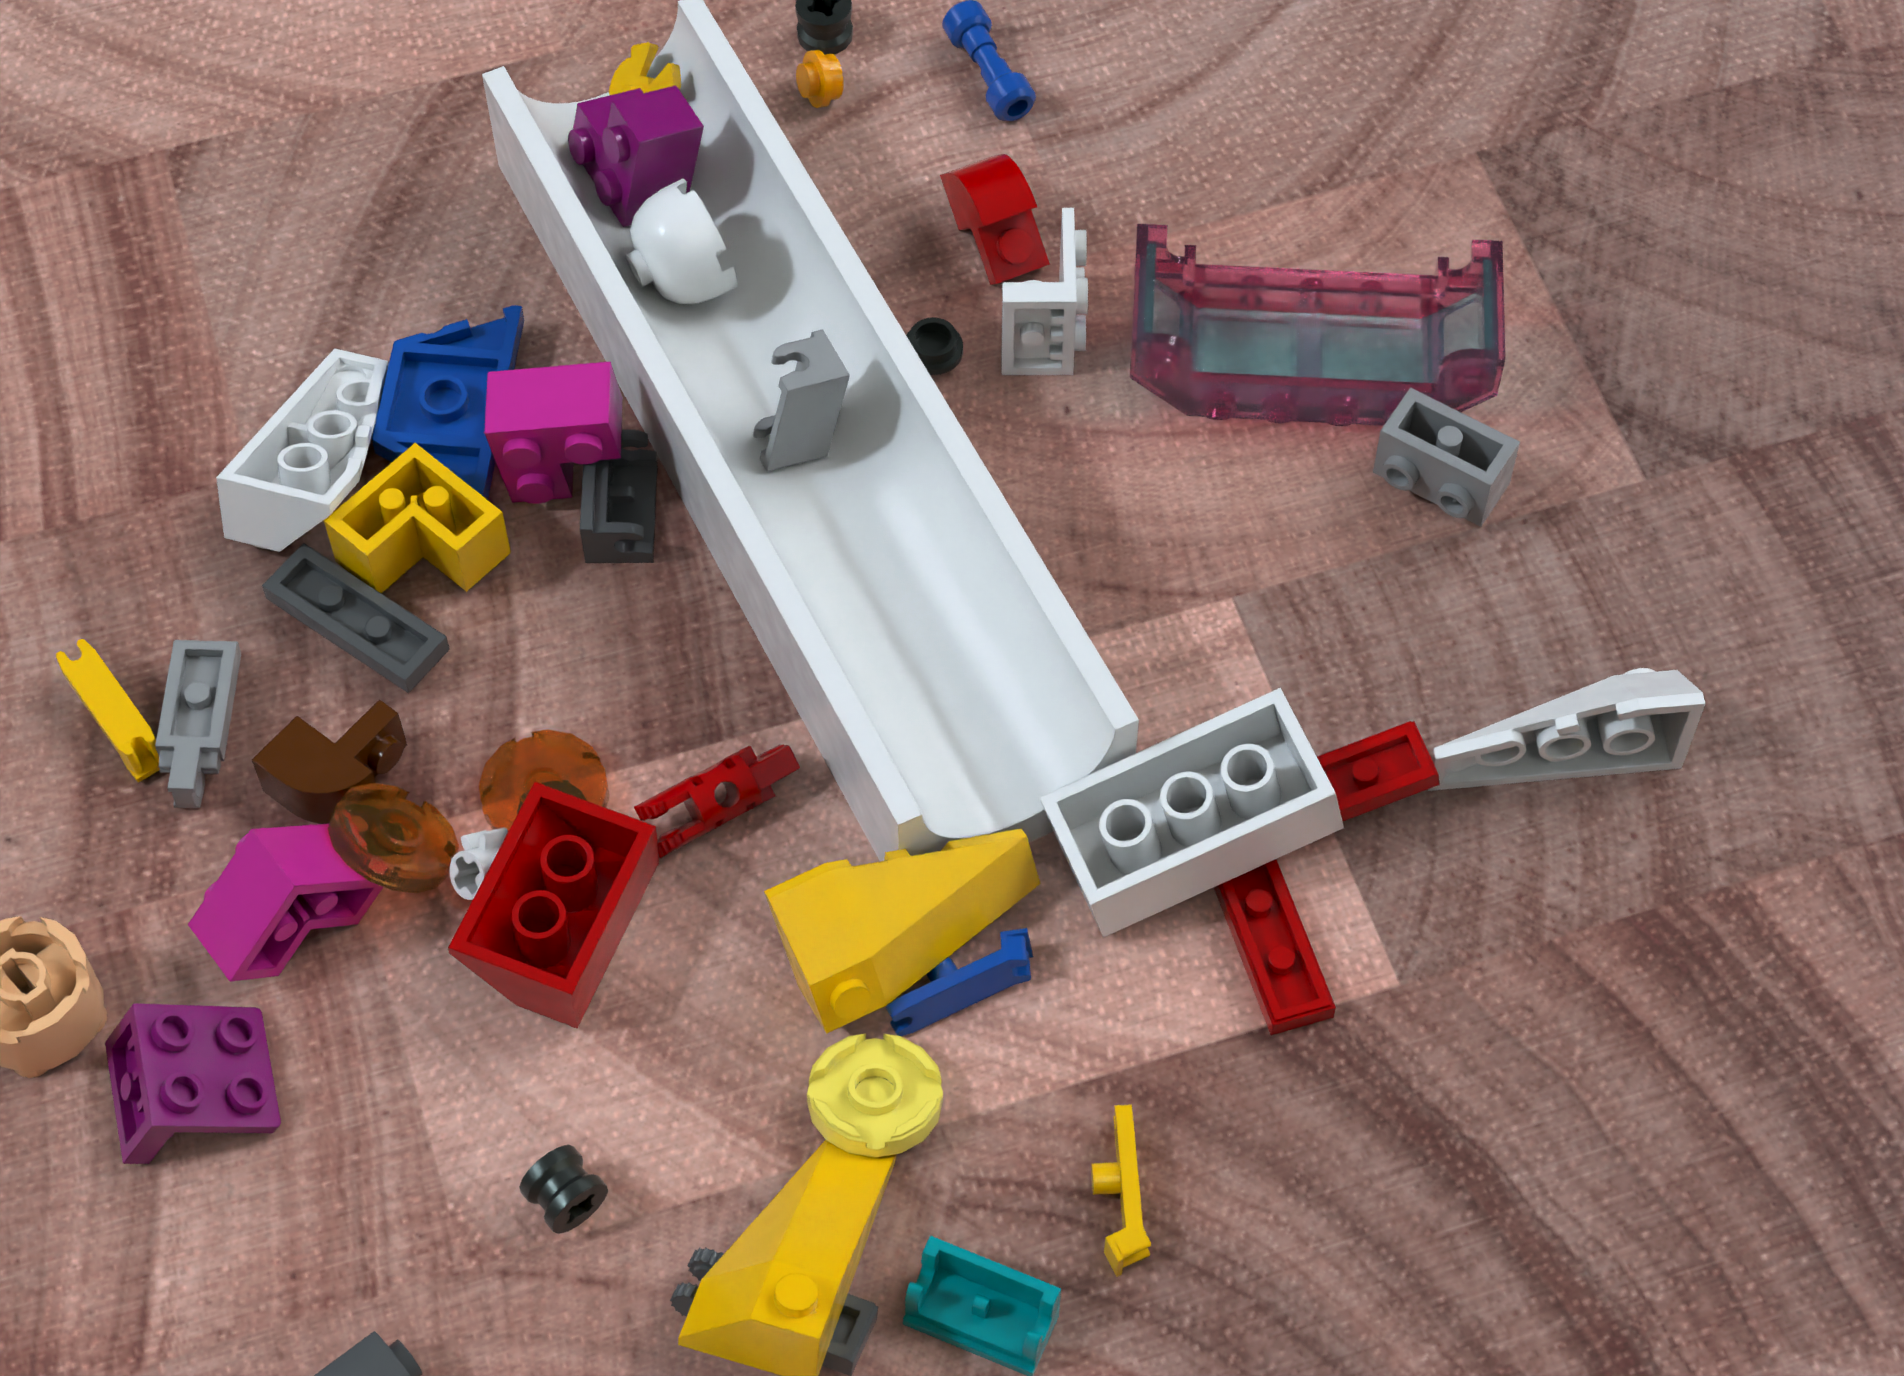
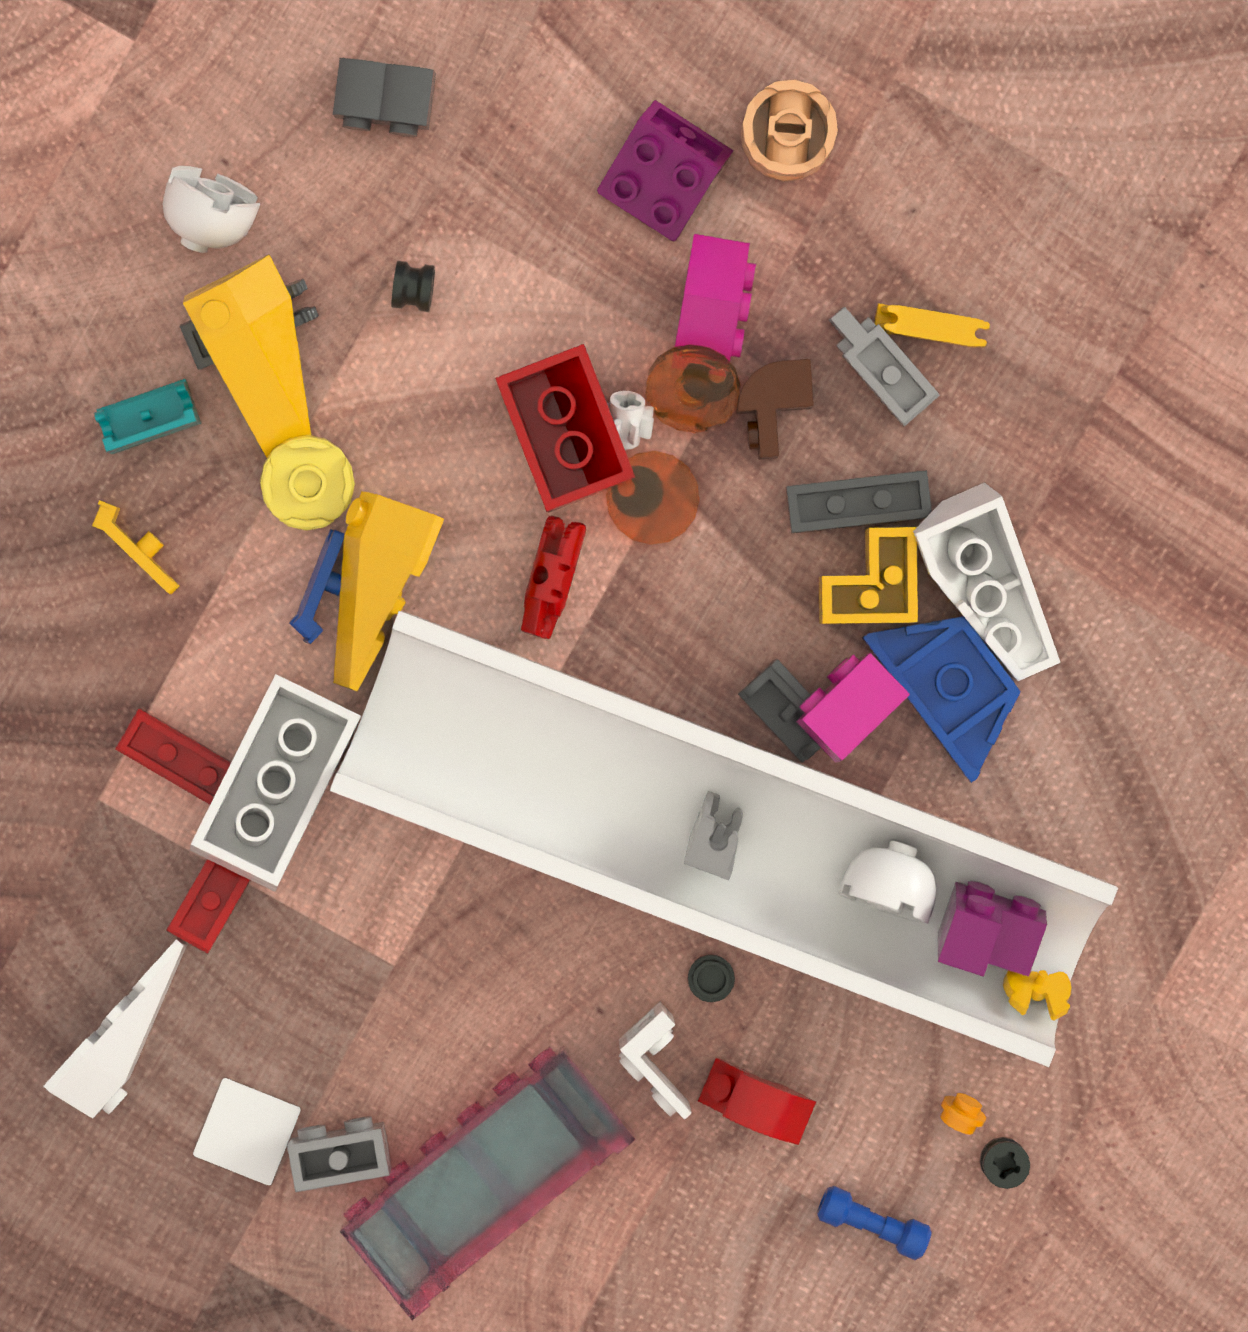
camera: 140 degrees right, 30 degrees up
none -> white sticker [193,1078,301,1185]

